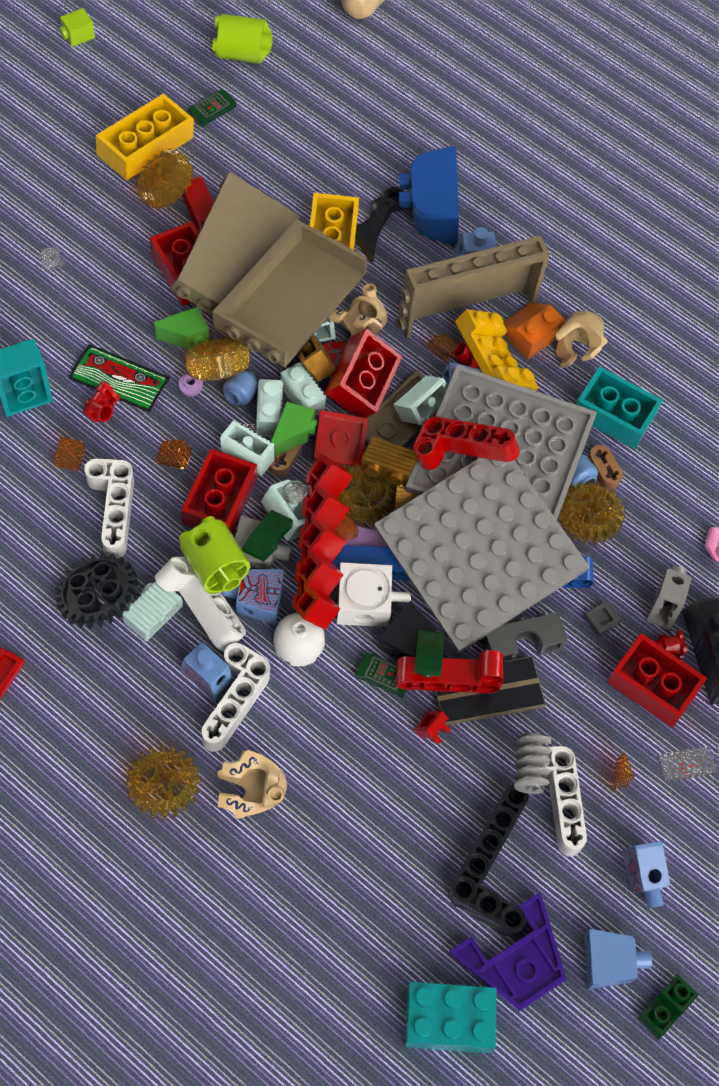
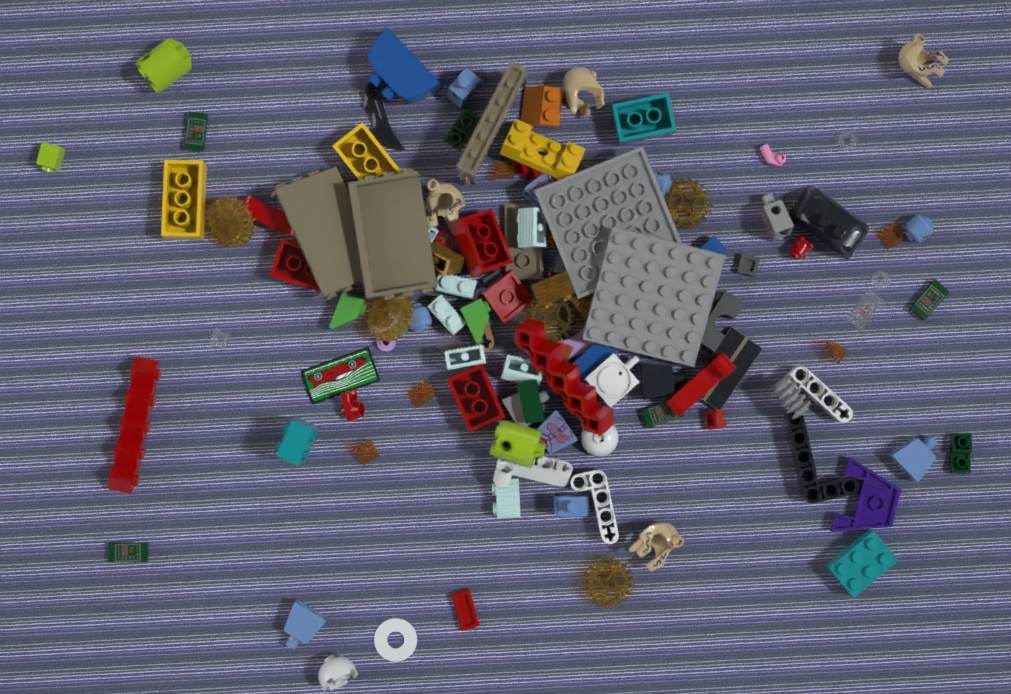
camera: 35 degrees left, 25 degrees up
black gear [54,553,139,629] -> none
white beam [84,459,134,559] -> none
clear plate [282,480,308,504] -> none
red beam [413,417,520,470] -> none
dark green slope [414,630,444,677] -> none
medium nougat beam [588,445,623,489] -> none
red brick [607,633,707,728] -> none
medium blue torso [622,841,670,909] -> none

